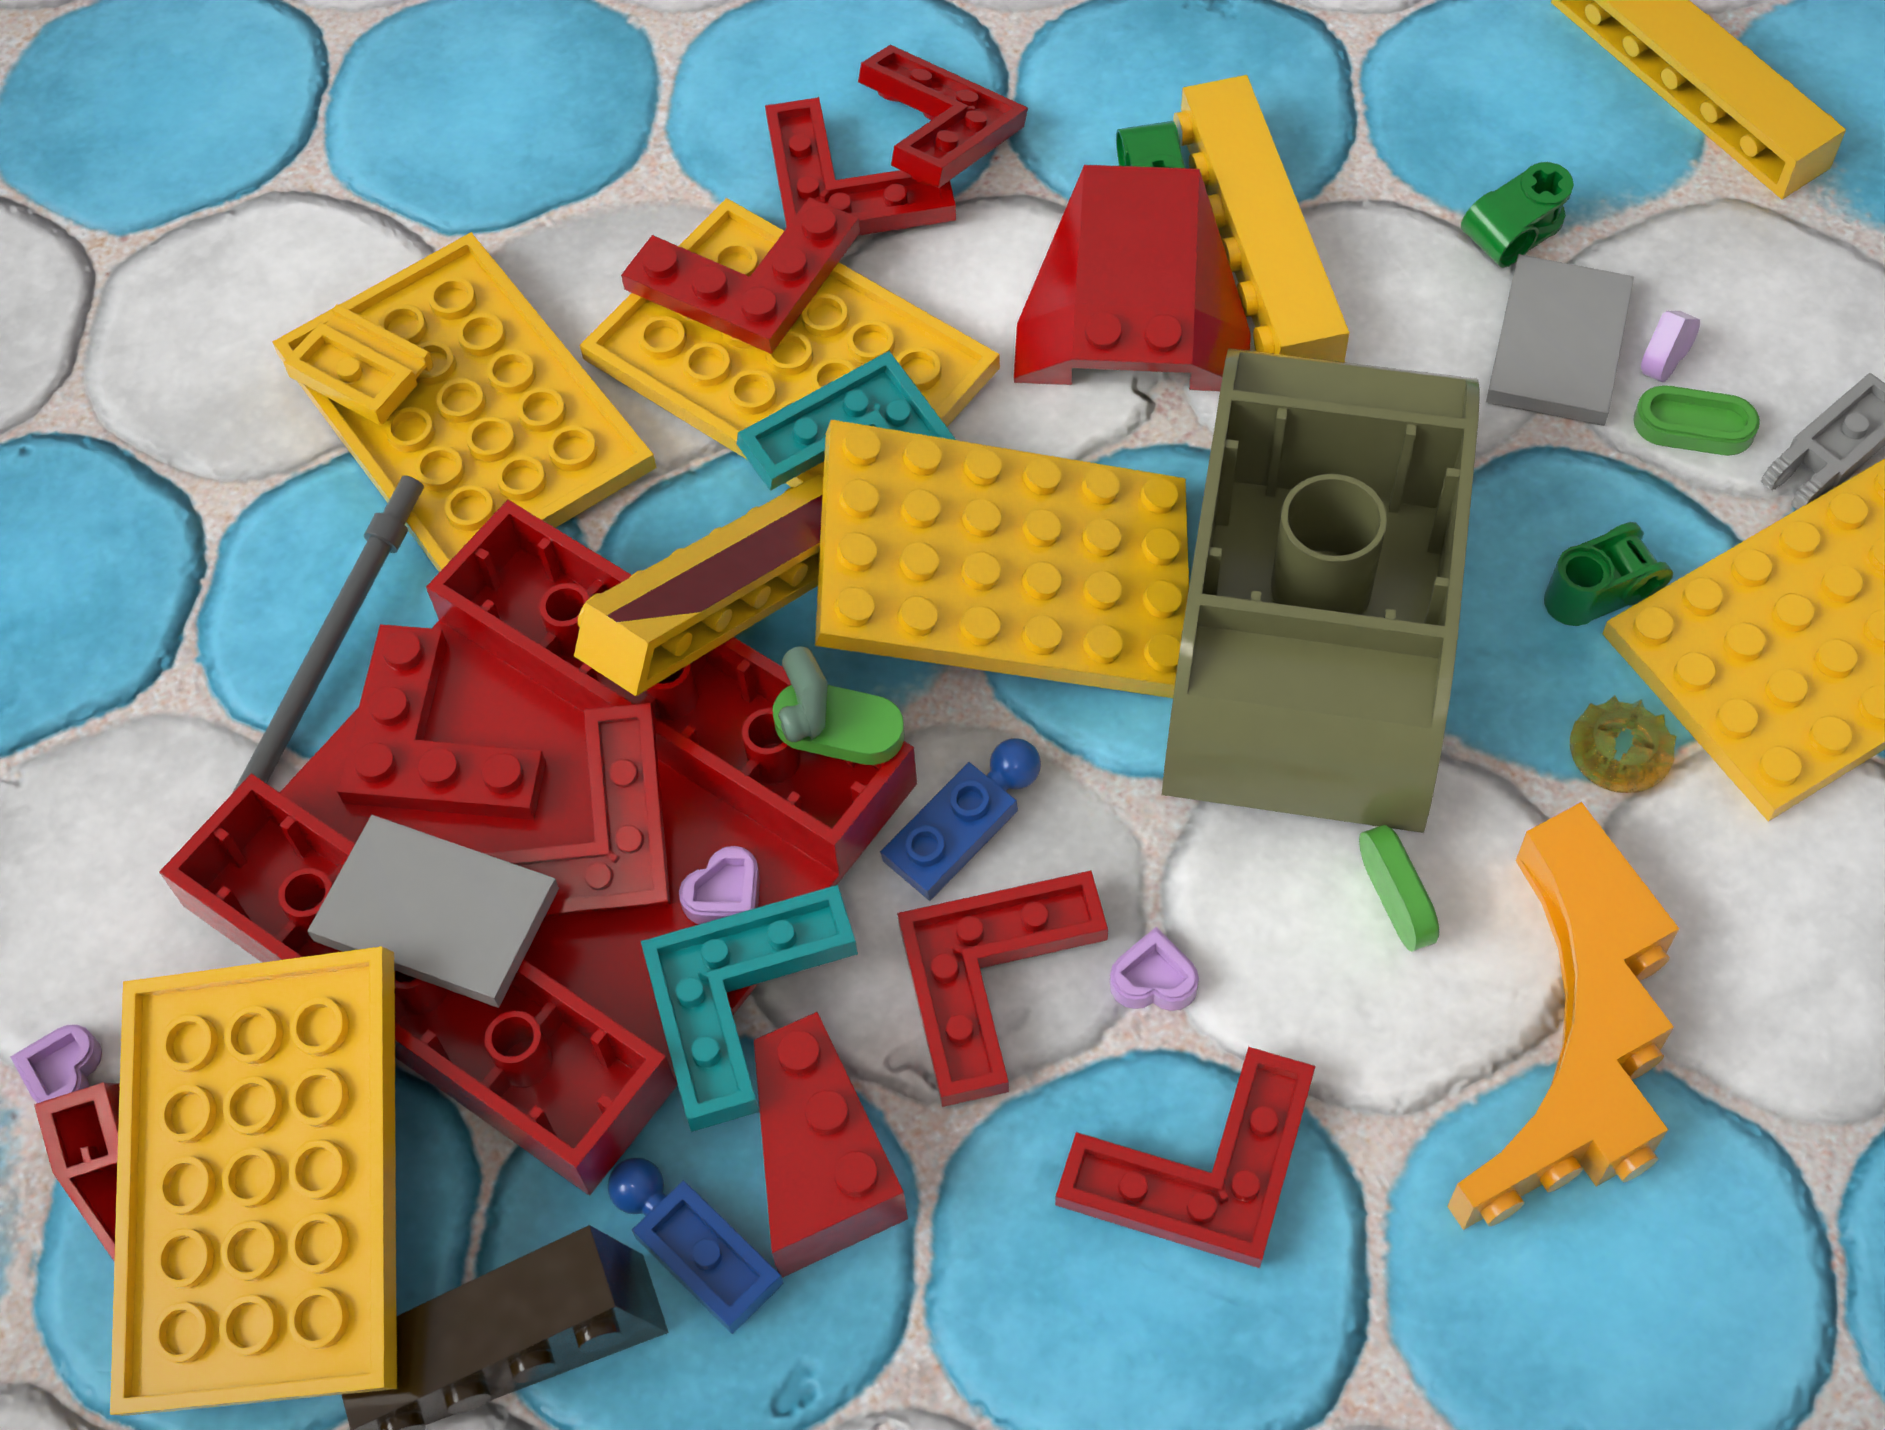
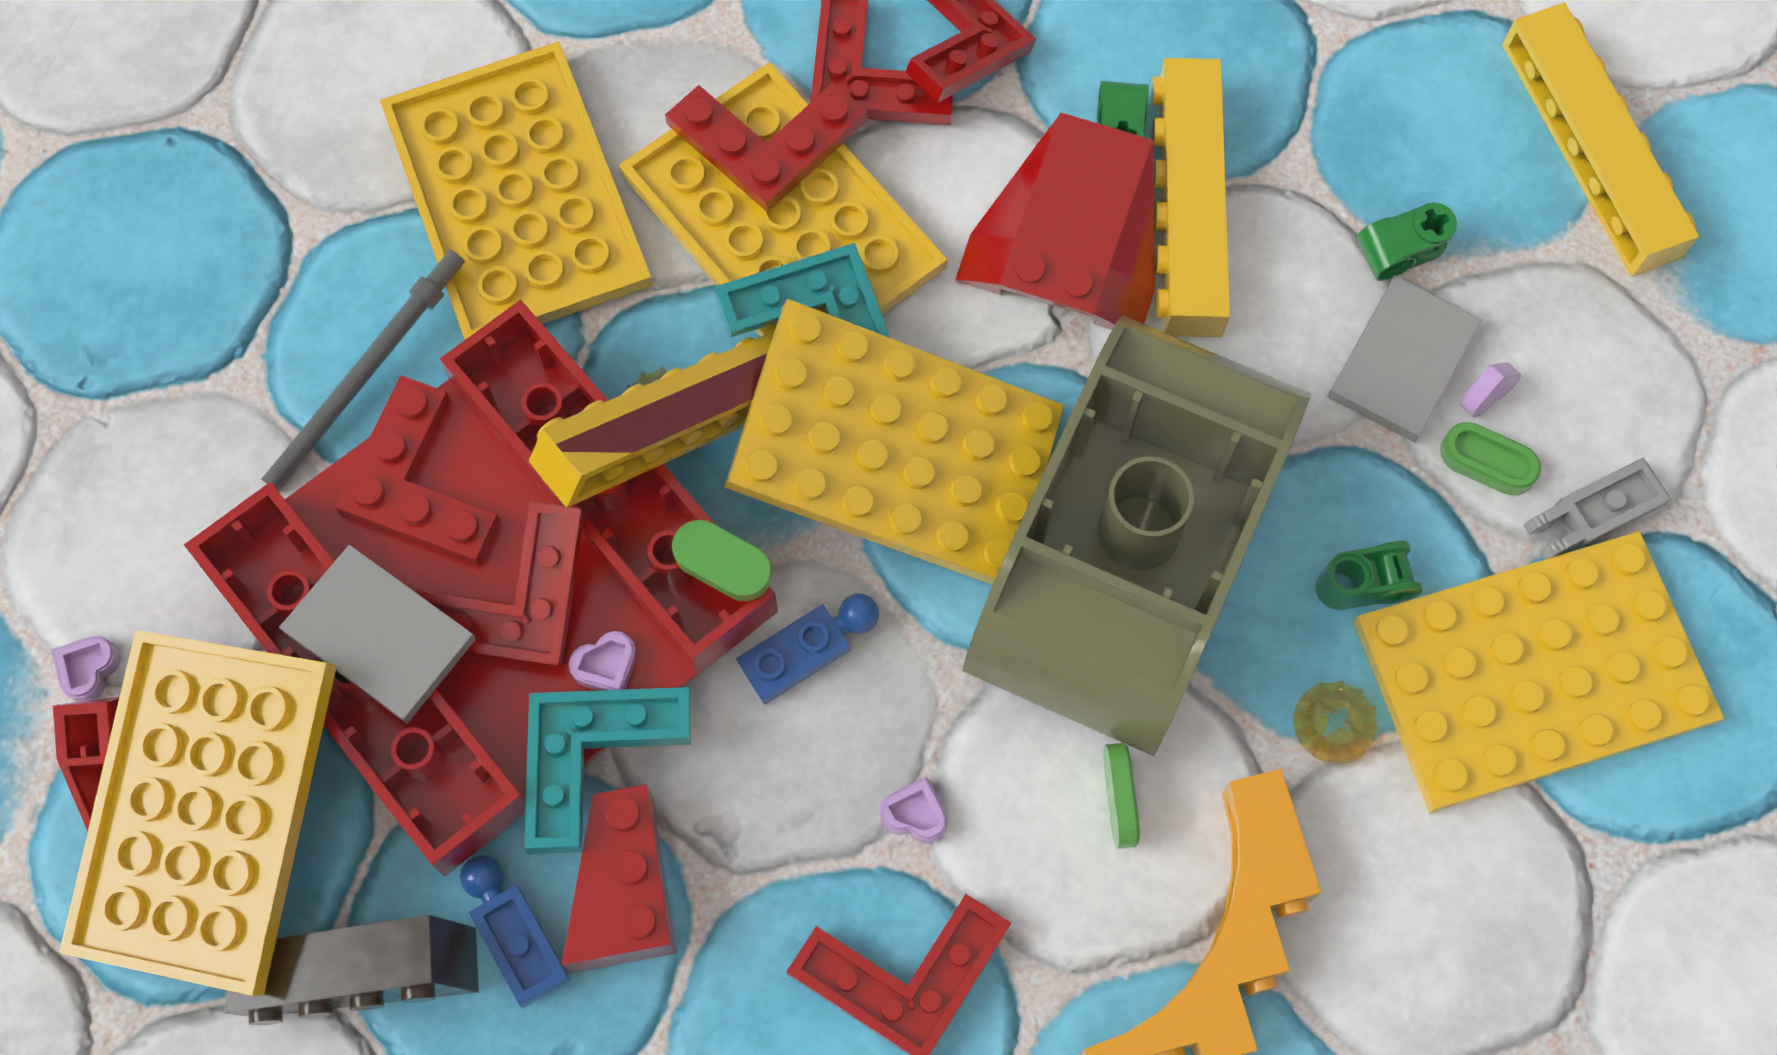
camera: 10 degrees right, 10 degrees up
yellow plate [283,304,434,426] -> none
sand green arm [778,646,828,742] -> none
red plate [897,870,1108,1107] -> none

